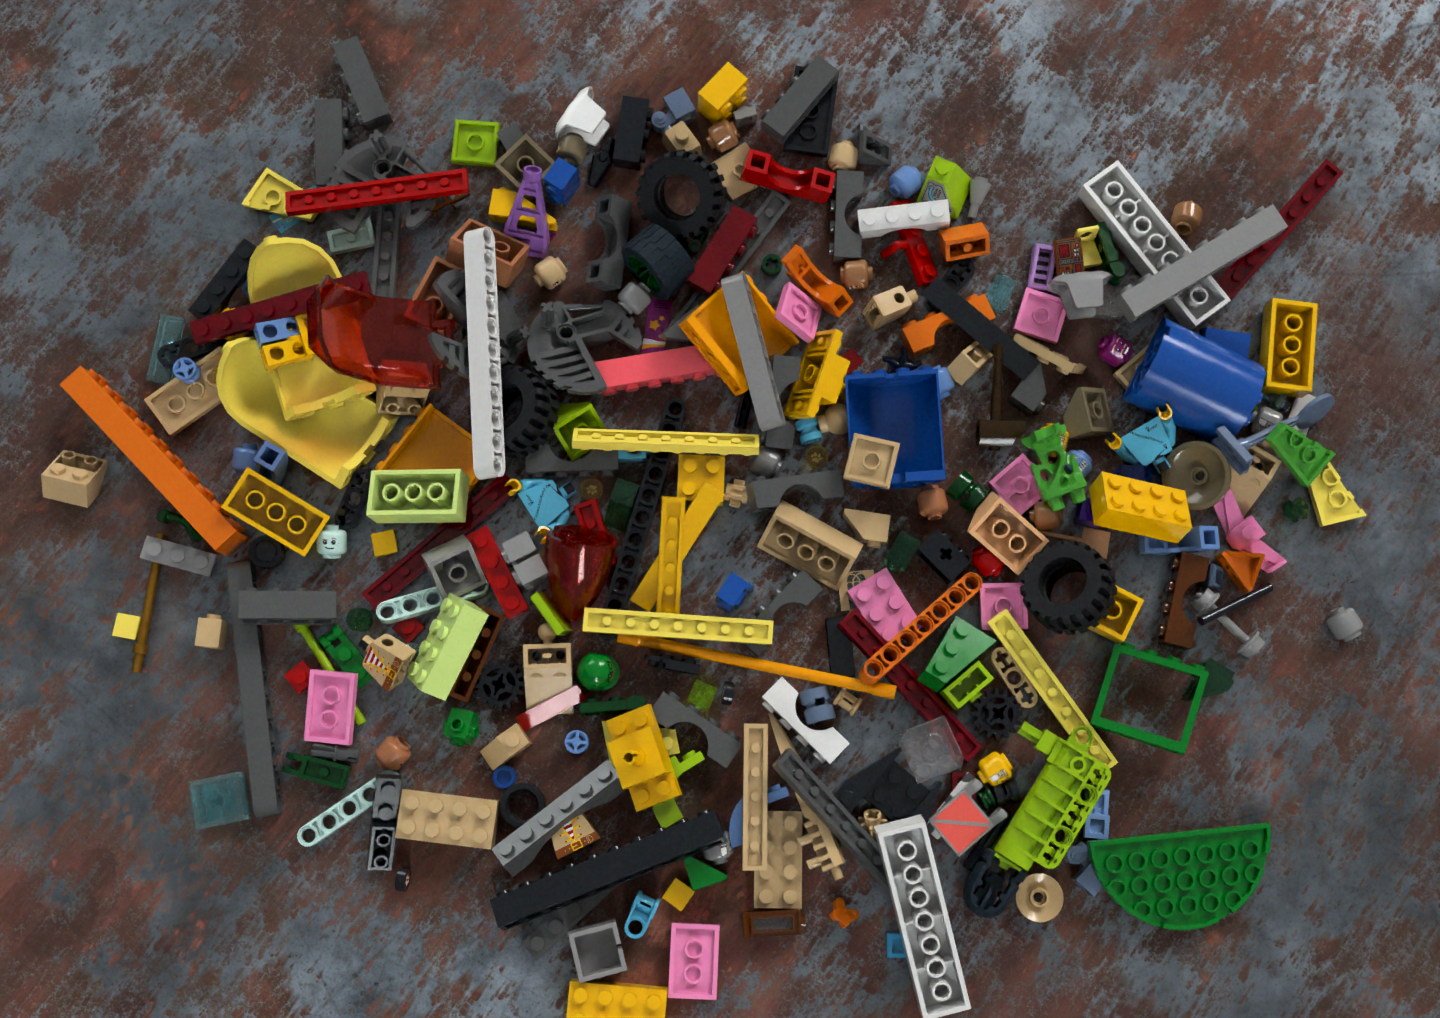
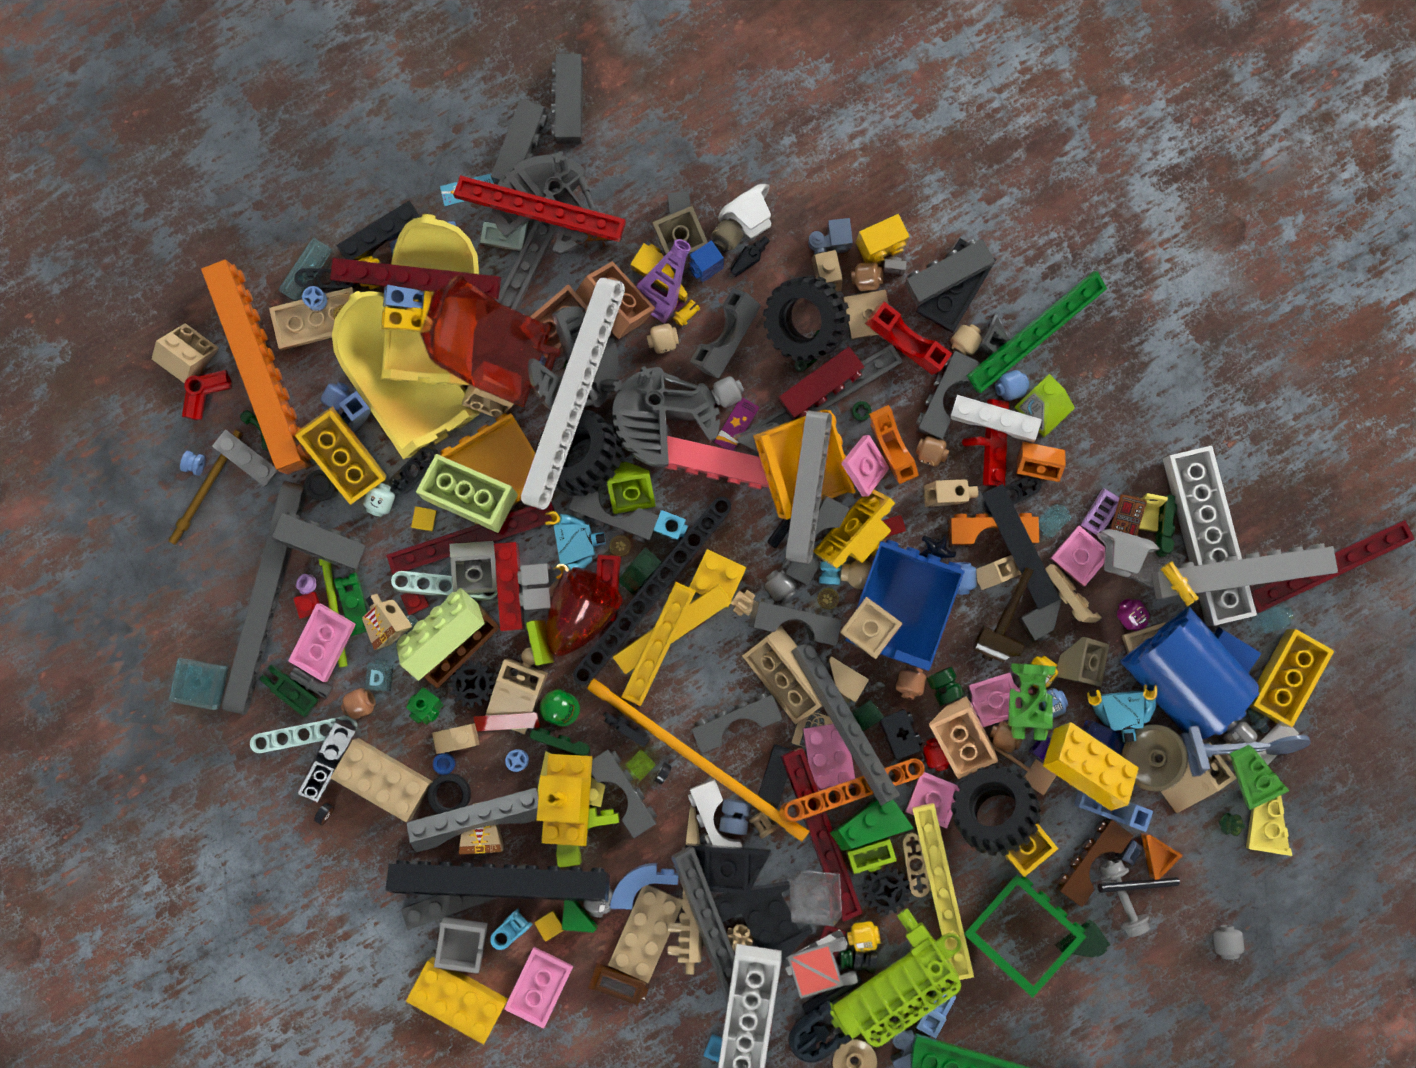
camera: 30 degrees right, 5 degrees up
light yellow tile [112,613,141,640] -> none
tan brick [194,614,228,650] -> none
light yellow wing [241,167,318,222] -> none
clear green wheel [346,608,373,632] -> none
lime tile [451,119,500,167] -> none
light yellow plate [572,428,759,456] -> none
light yellow plate [582,607,774,645] -> none
black brick [613,96,654,170] -> none
black wheel [621,224,695,300] -> none
blue window [716,572,754,614] -> none
tan plate [742,723,768,871] -> none
orange piece [829,897,859,929] -> none
light grey cone [967,177,992,219] -> none
medium nougat head [1170,201,1203,235] -> none
bright pink plate [1213,487,1287,573] -> none
none -> medium blue wheel [180,451,206,476]
none -> red piece [182,370,232,420]
none -> lavender plate [296,574,316,594]
none -> clear light blue brick [365,659,394,691]
none -> yellow pin [673,300,700,327]
none -> black wing [685,843,771,895]
none -> dark grey plate [792,642,900,806]
none -> green tile [966,271,1107,393]
none -> yellow pin [1160,561,1199,606]
none -> clear light blue bracket [1257,603,1295,634]

